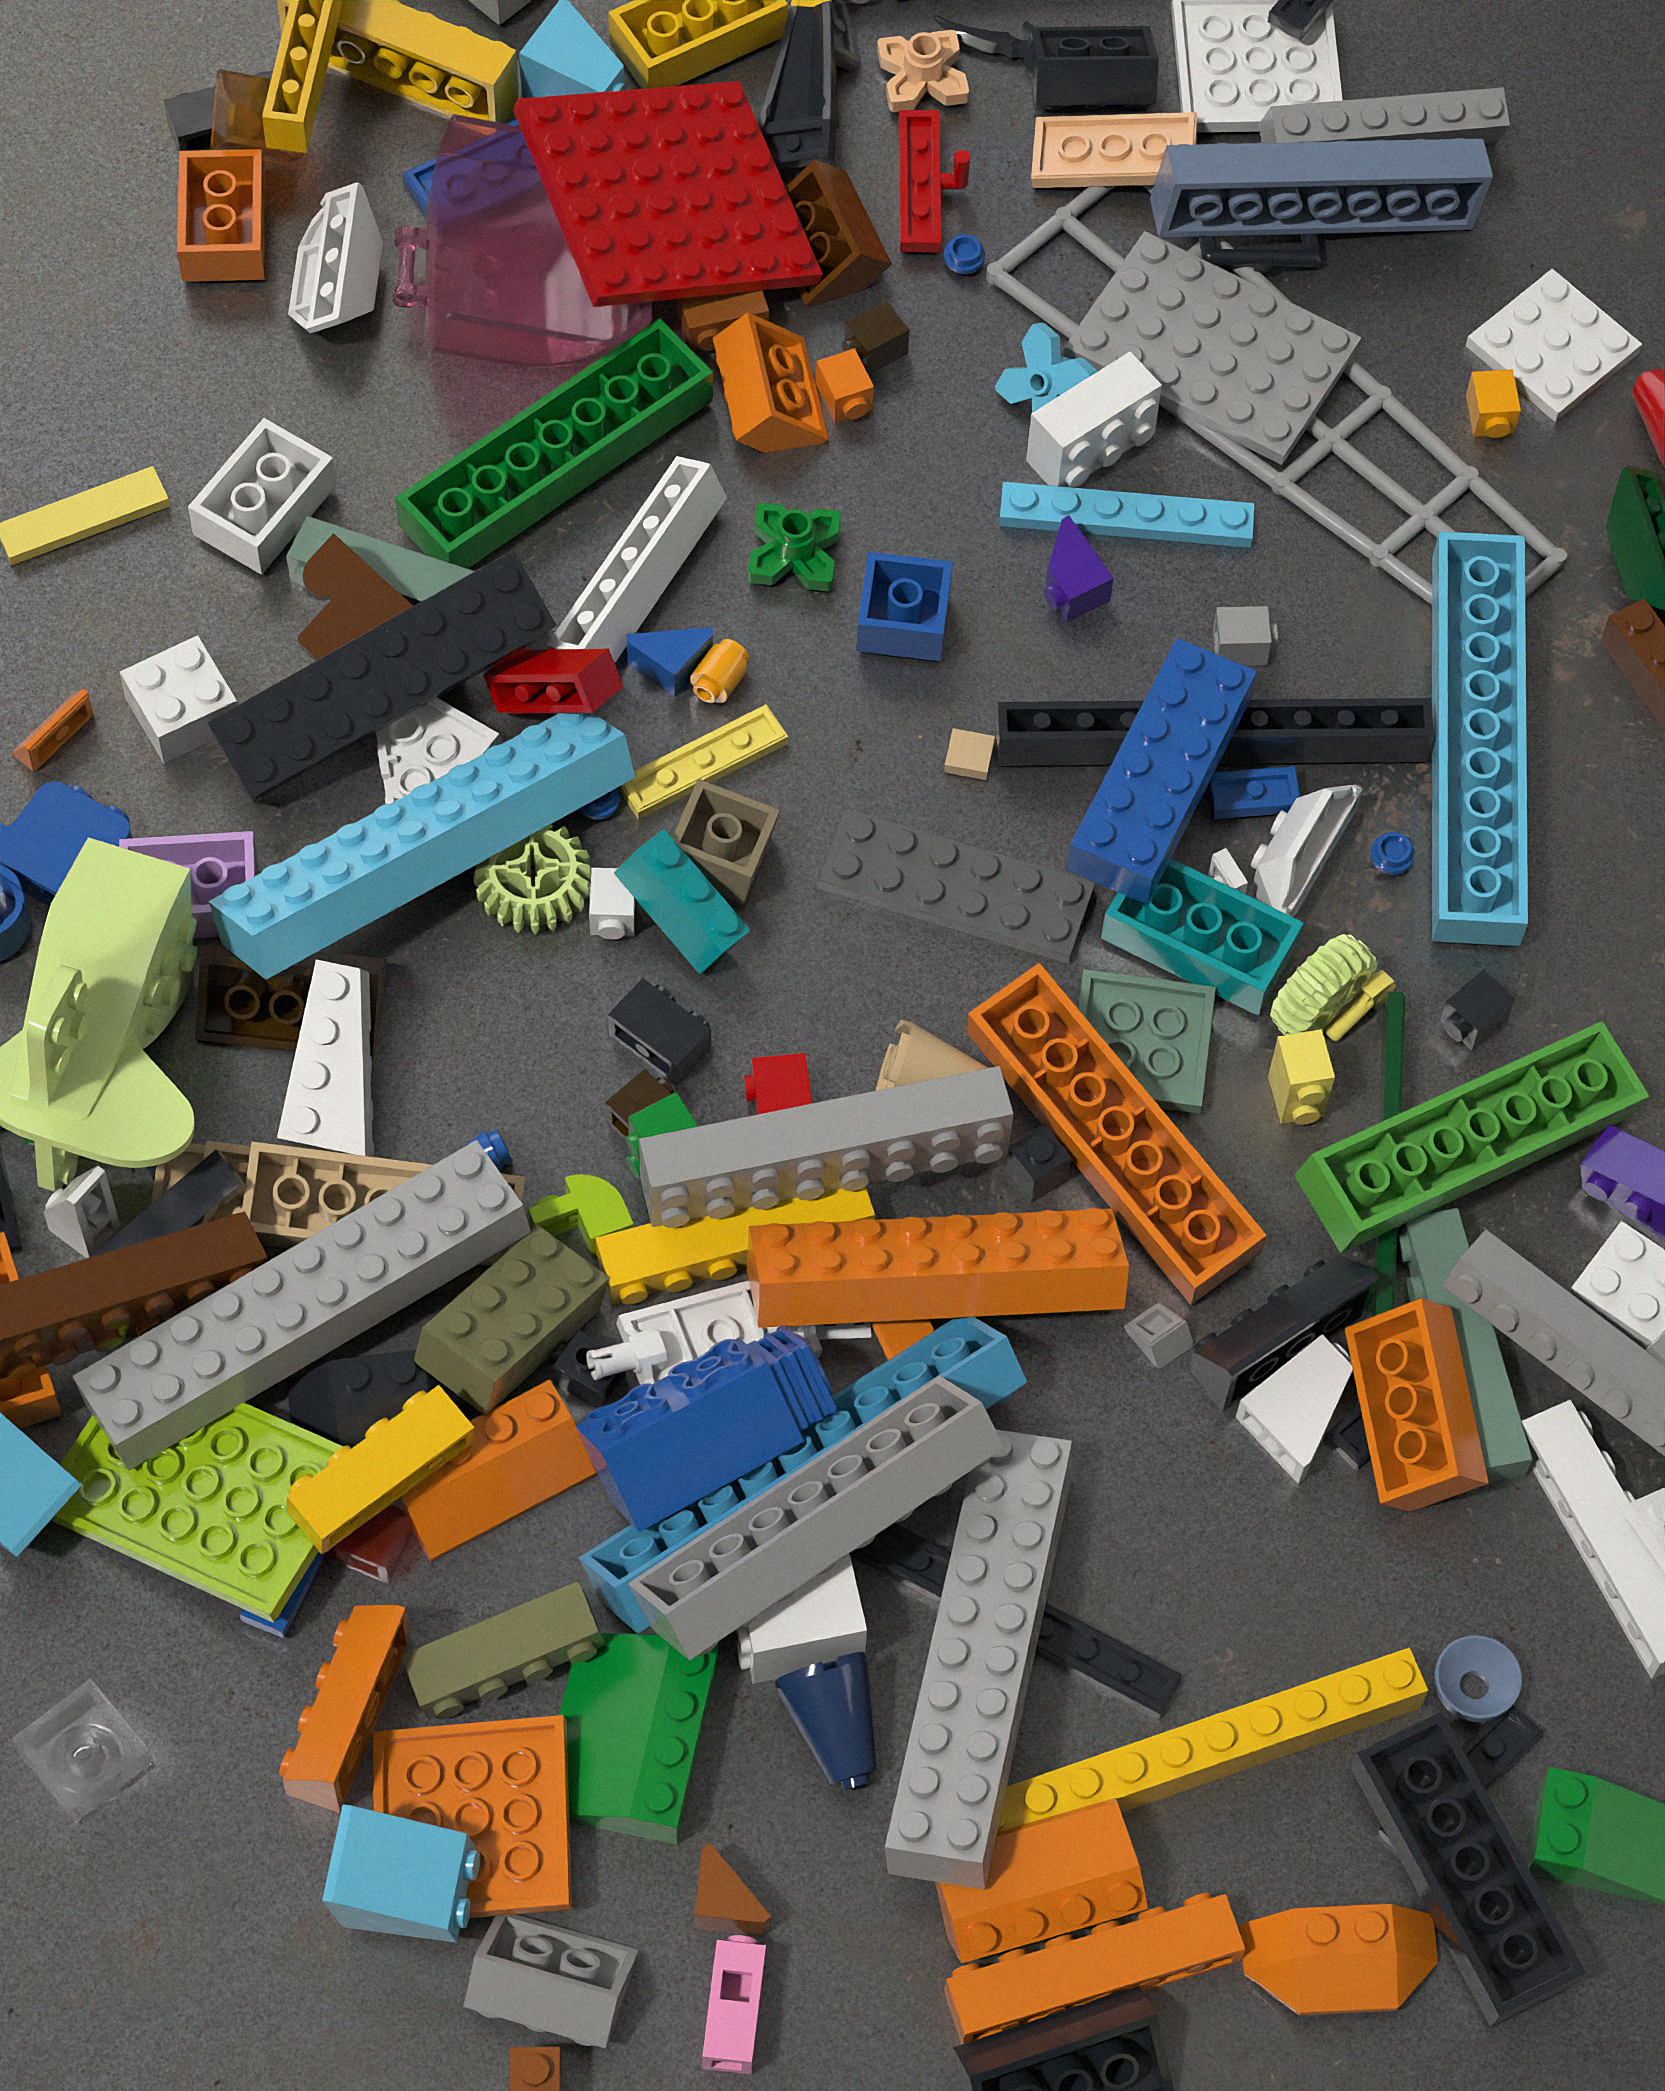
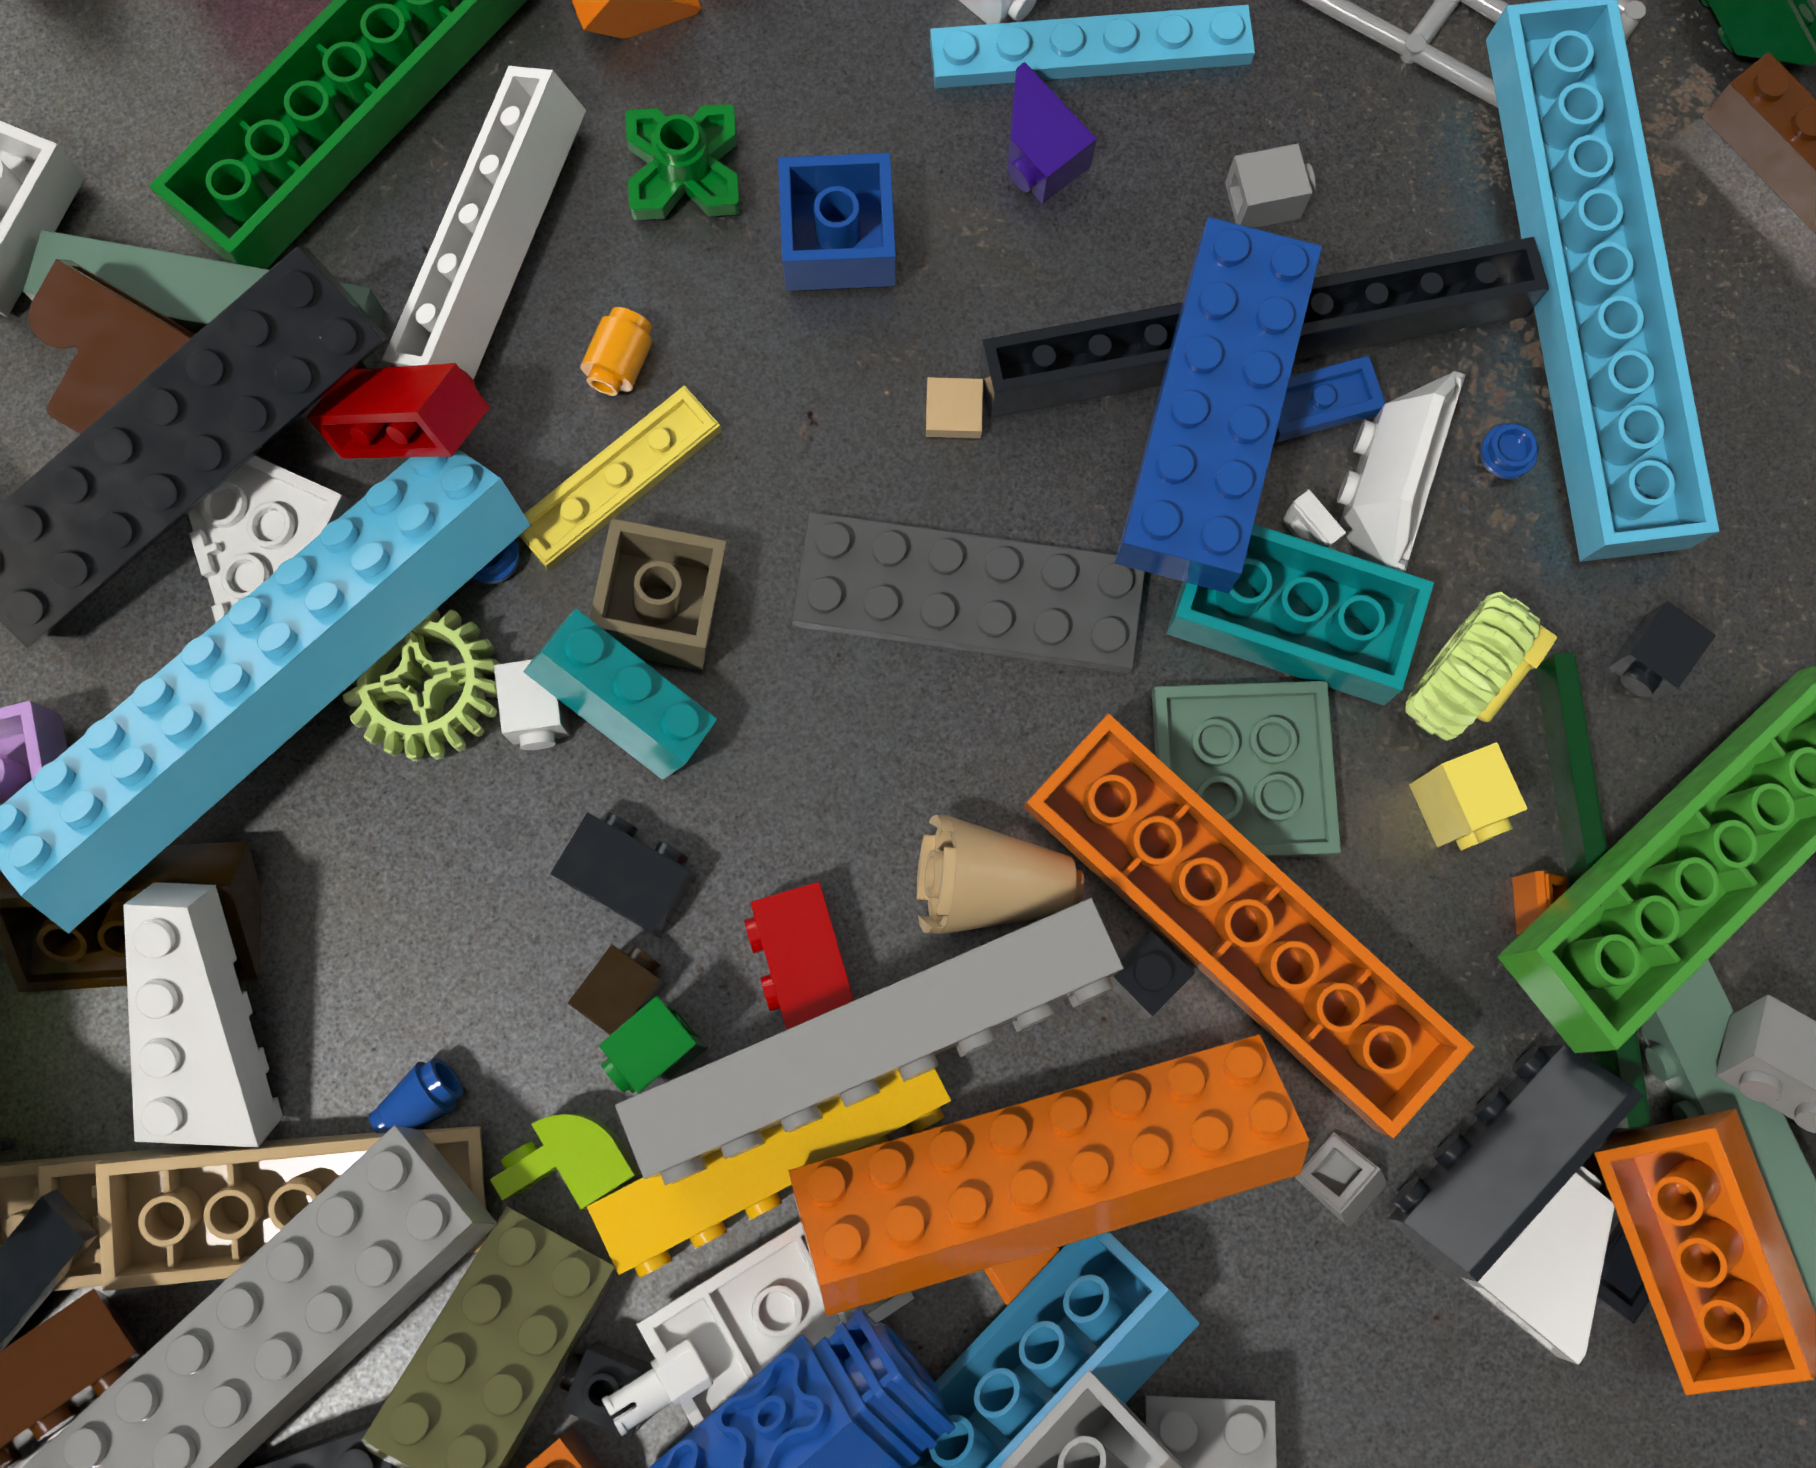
camera: 10 degrees left, 15 degrees up
blue slope [626,627,713,697] -> none

